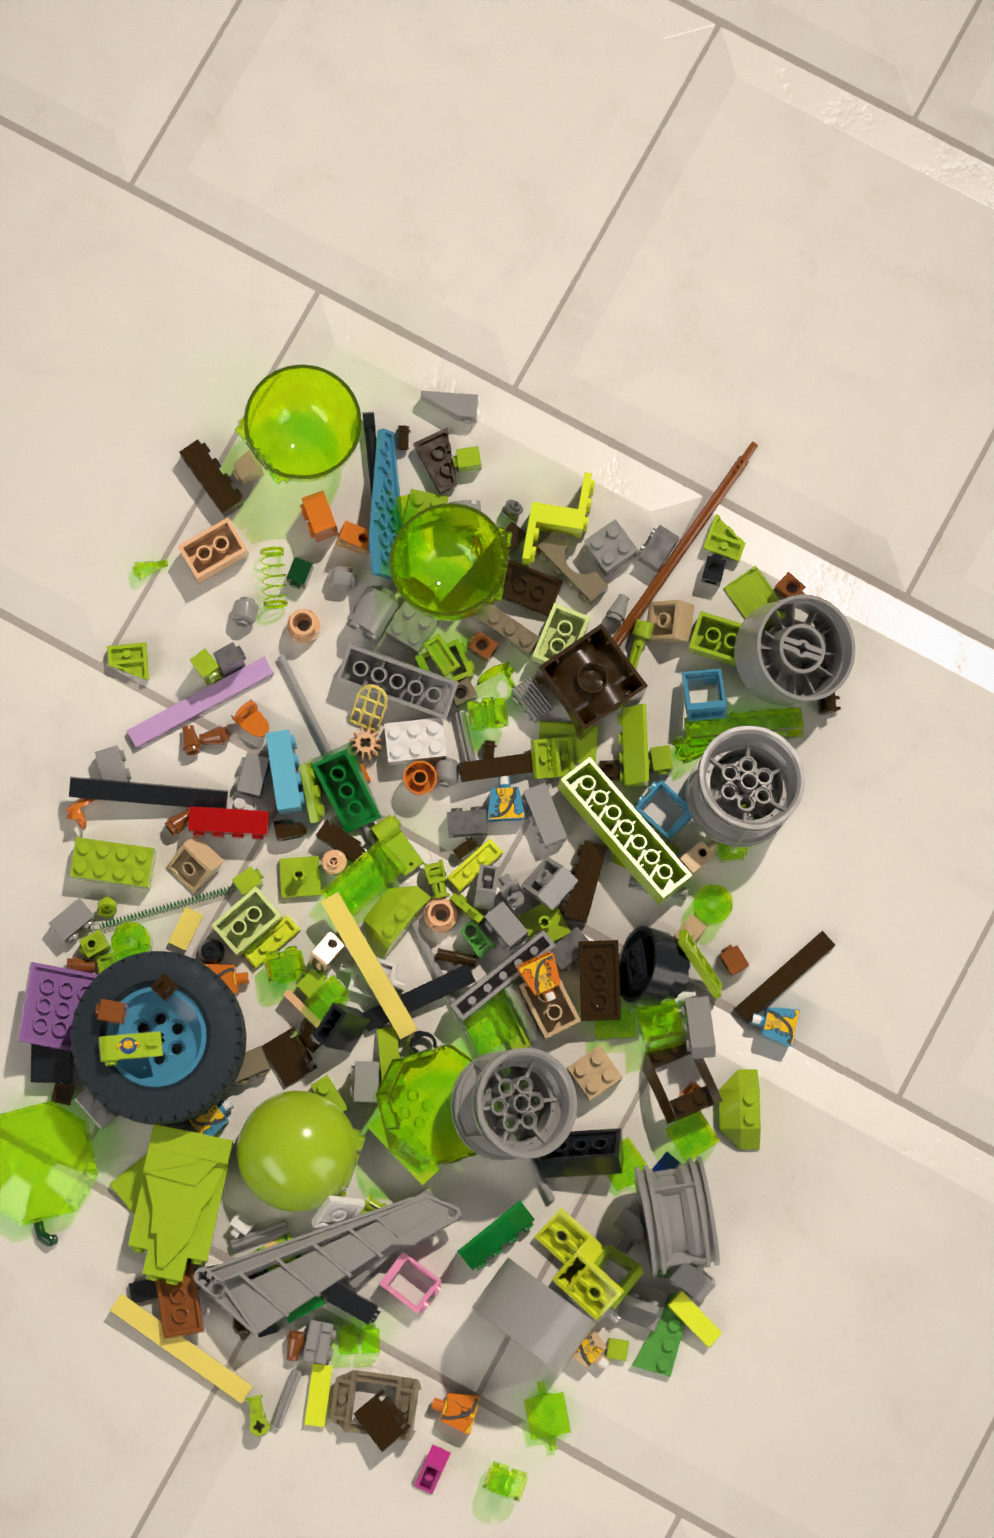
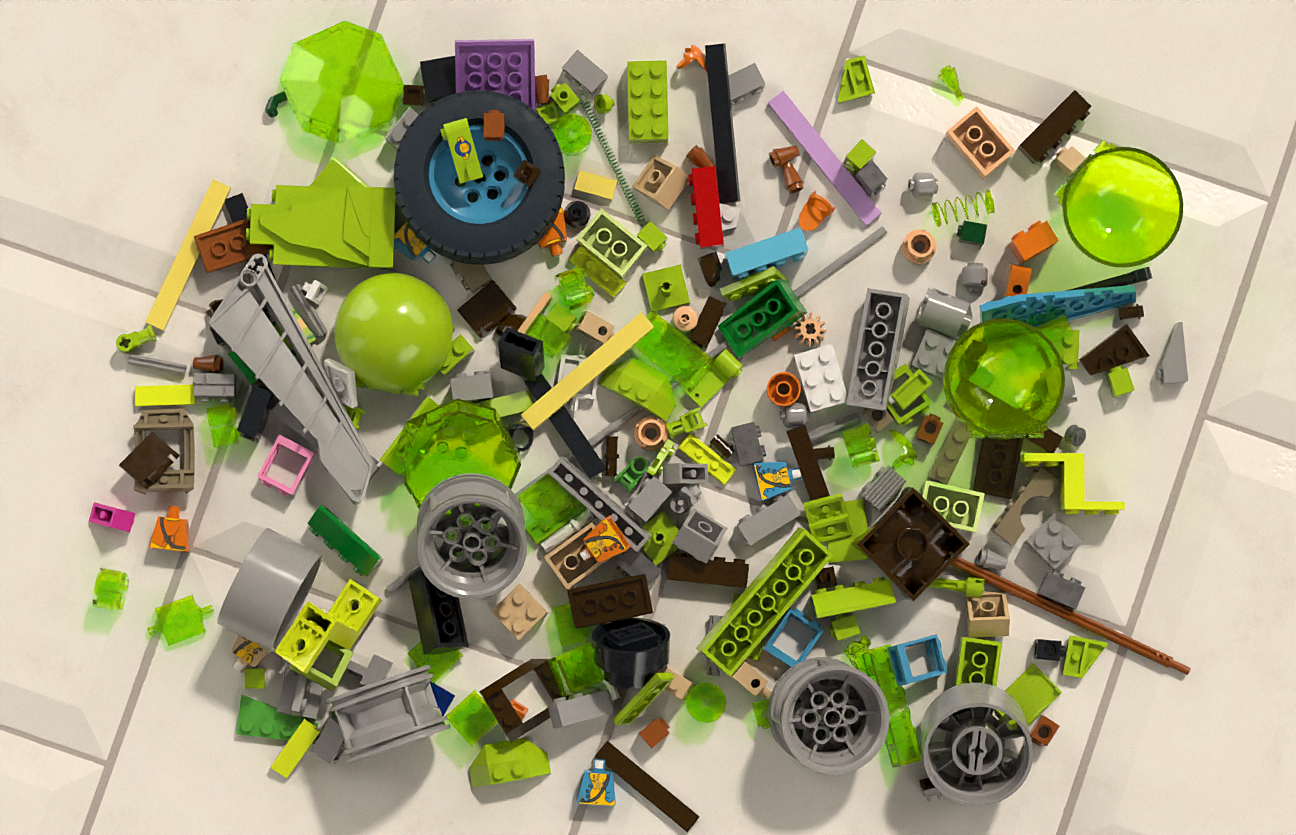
camera: 80 degrees right, 5 degrees up
light grey brick [235,753,270,799] -> none
light yellow window [349,684,388,732] -> none

